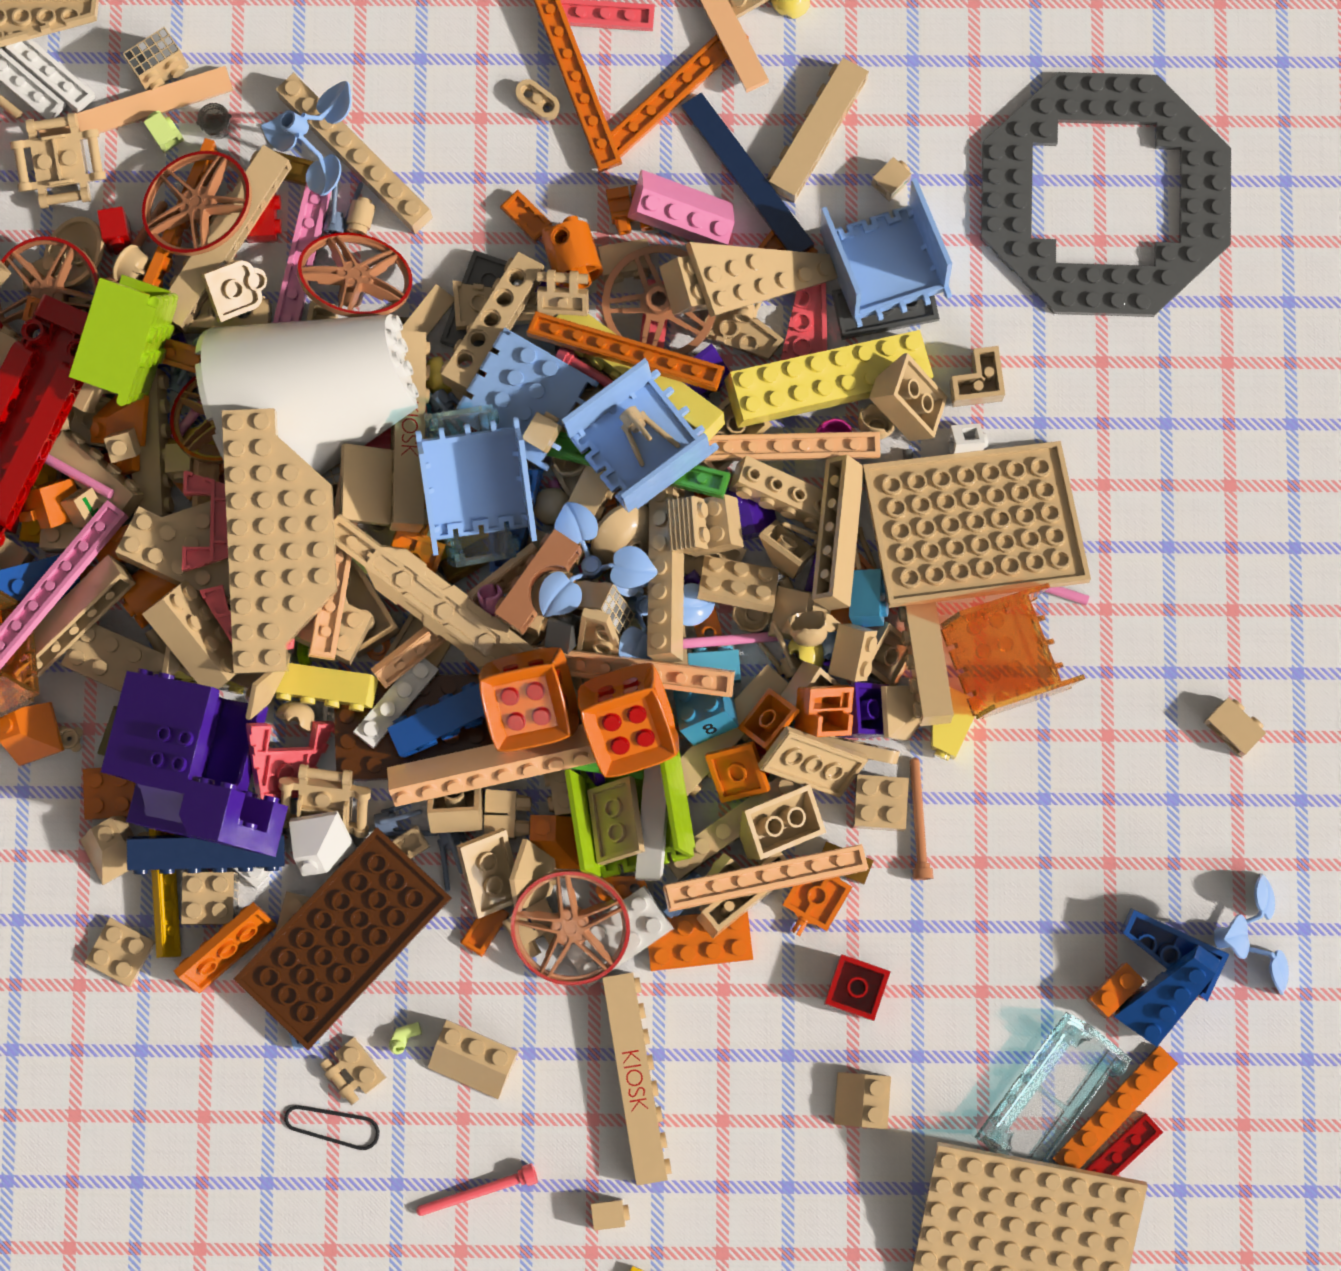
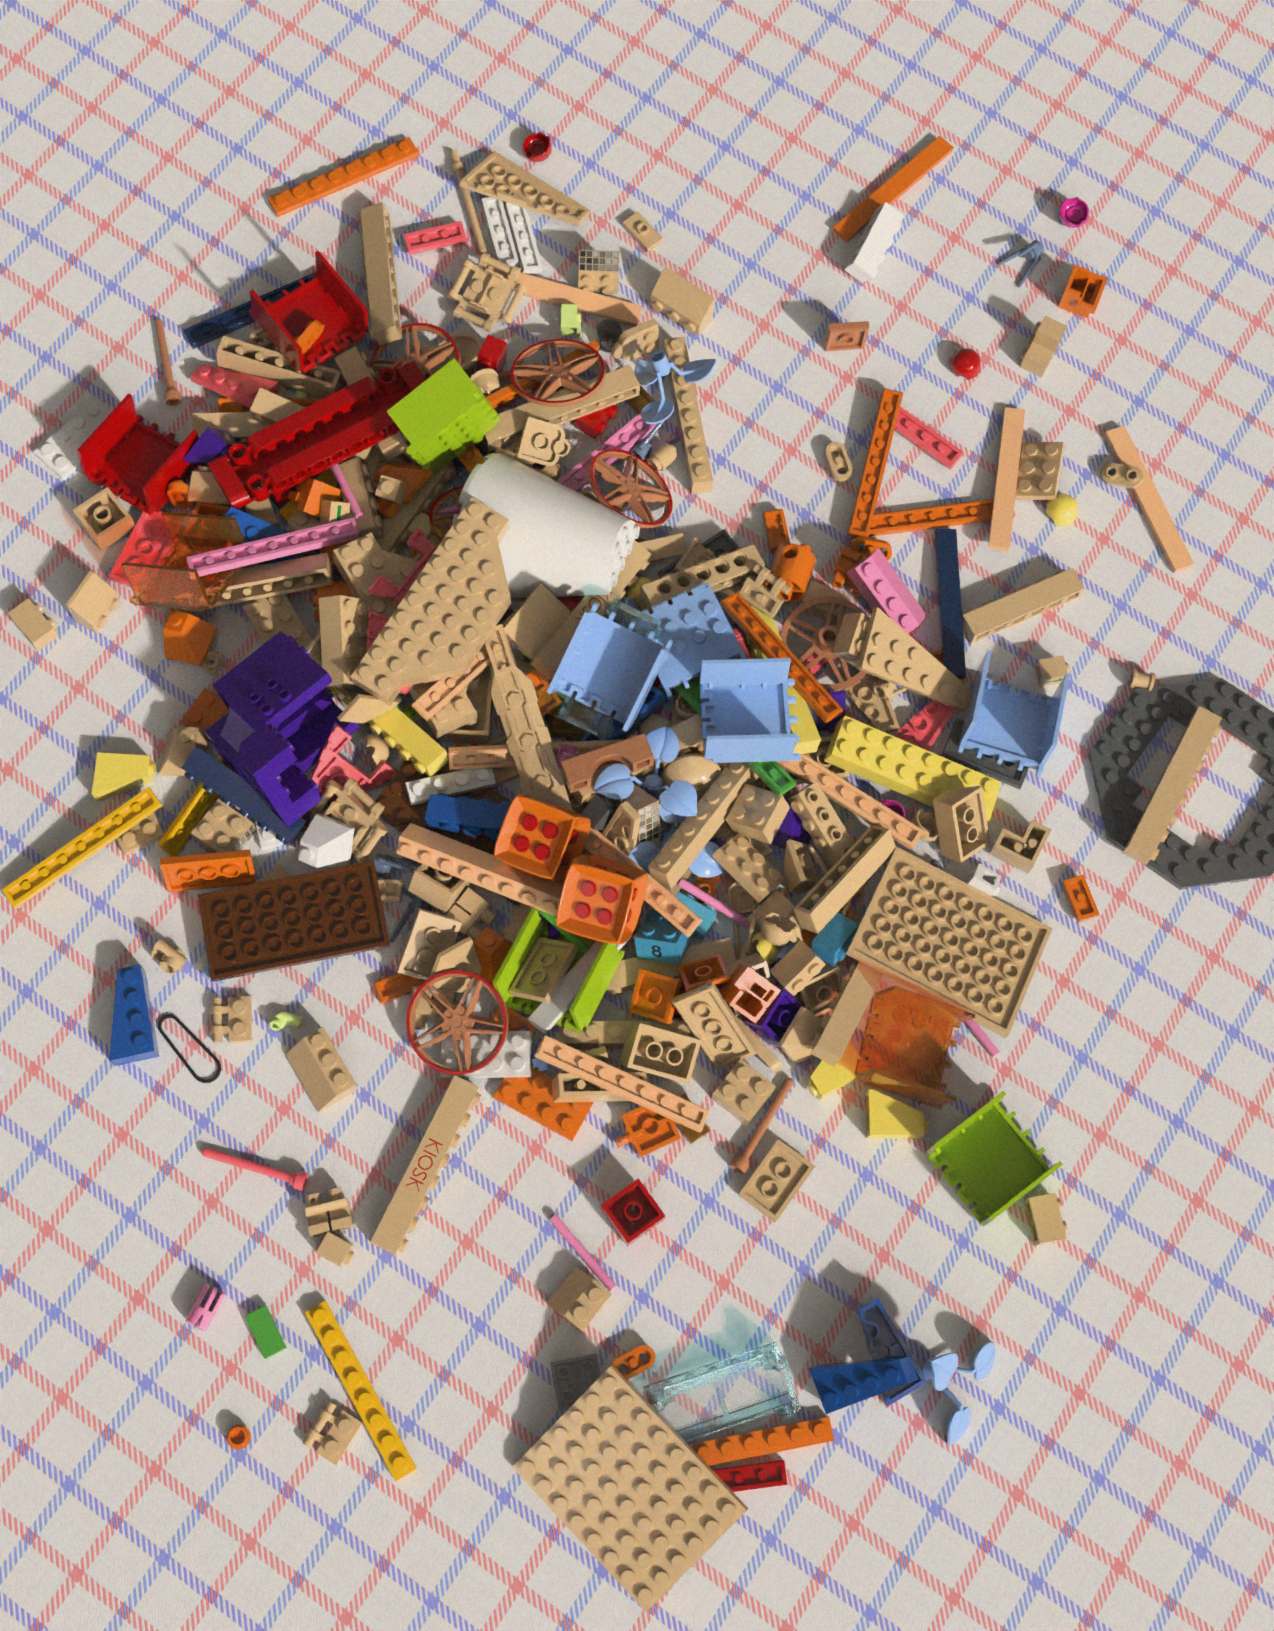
camera: 25 degrees right, 10 degrees down
tan brick [523,411,563,453] -> none
tan plant [619,406,680,467] -> none
tan brick [667,496,710,554] -> none
orange brick [1086,963,1145,1018] -> none
none -> yellow plate [2,787,163,909]
none -> light yellow slope [91,752,156,801]
none -> blue wedge [109,964,159,1066]
none -> tan plate [150,939,187,974]
none -> tan hips [305,1187,355,1238]
none -> bright pink bar [550,1214,616,1291]
none -> light grey tile [550,1353,601,1411]
none -> tan plate [612,318,659,361]
none -> orange plate [612,1345,656,1380]
none -> tan slope [650,267,715,337]
none -> tan plate [738,1139,815,1222]
none -> orange plate [851,536,892,560]
none -> light yellow slope [865,1089,928,1139]
none -> lime windscreen [926,1091,1063,1227]
none -> orange plate [1062,874,1099,923]
none -> tan brick [1122,706,1222,865]
none -> tan bush [1129,669,1155,691]

